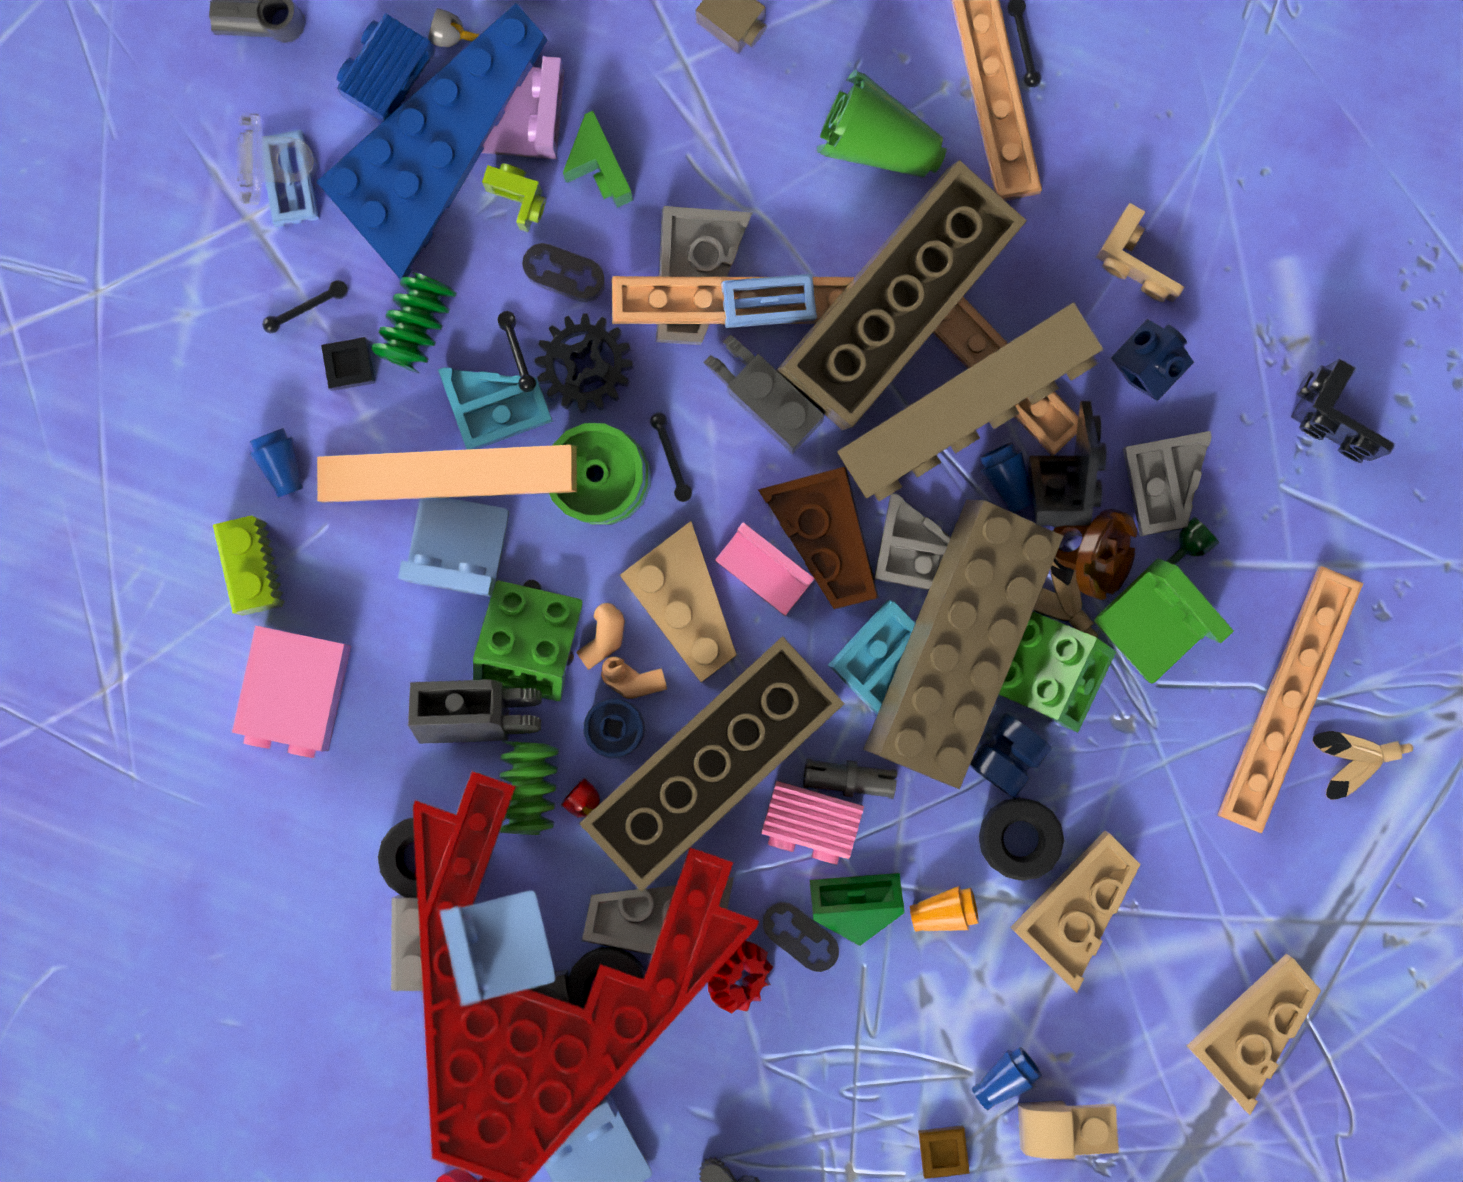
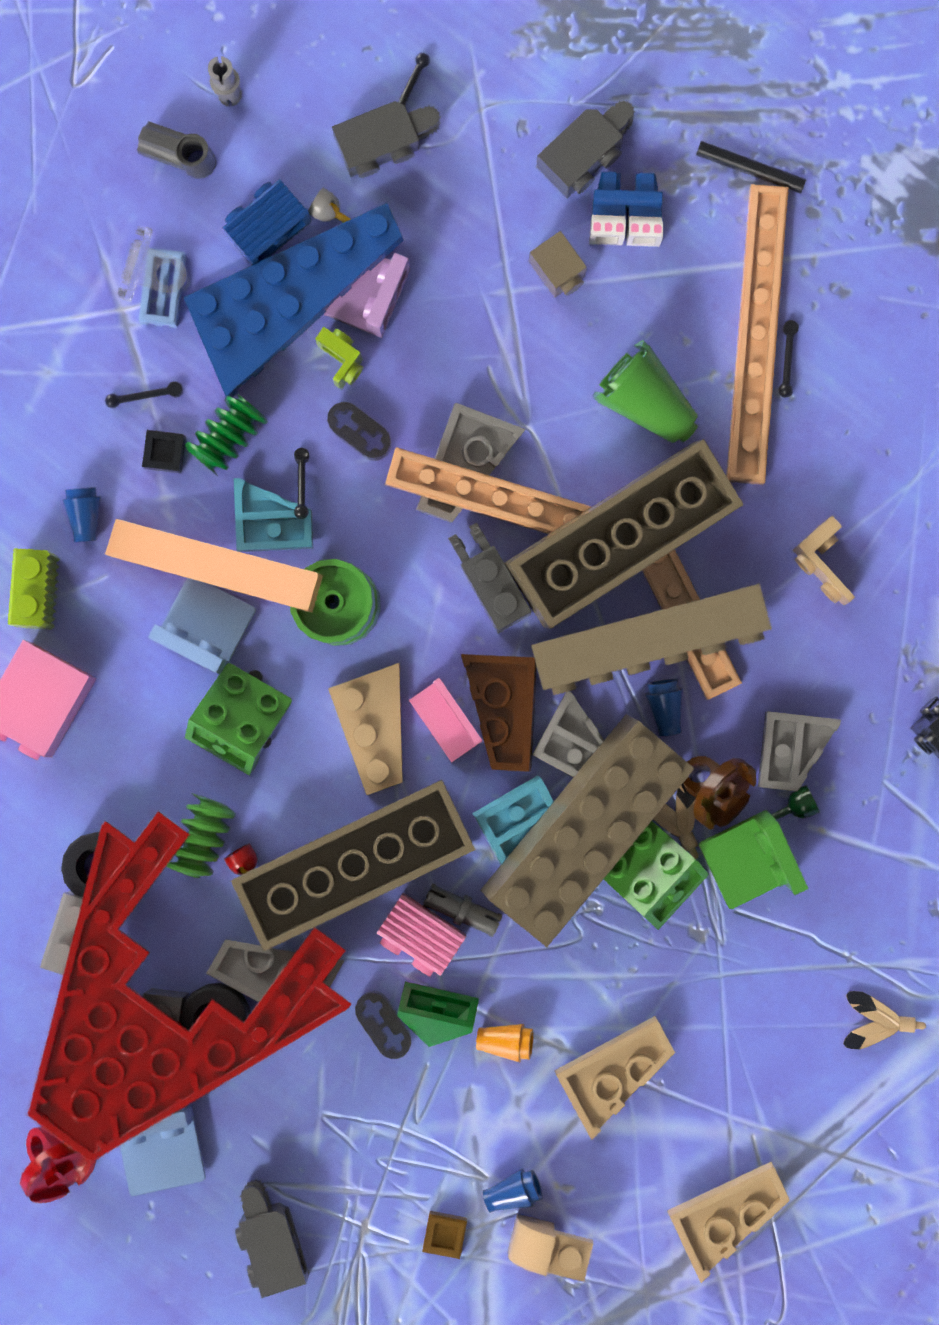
camera: 20 degrees right, 0 degrees up
dark grey hinge [408,679,542,744] -> none
light blue bracket [440,891,556,1005] -> none
black gear [535,314,633,413] -> none
bright green slope [563,111,633,208] -> none
light nougat arm [576,603,625,670] -> none
dark blue wheel [584,699,645,758] -> none
light nougat arm [601,656,667,699] -> none
black hinge [650,412,692,502] -> none
red gear [708,941,773,1013] -> none
light blue tile [721,274,817,328] -> none
dark blue wheel [969,713,1052,799] -> none
black tyre [979,797,1064,881] -> none
black bracket [1028,401,1106,527] -> none
dark blue brick [1111,319,1194,401] -> none
light nougat tile [1217,566,1363,833] -> none

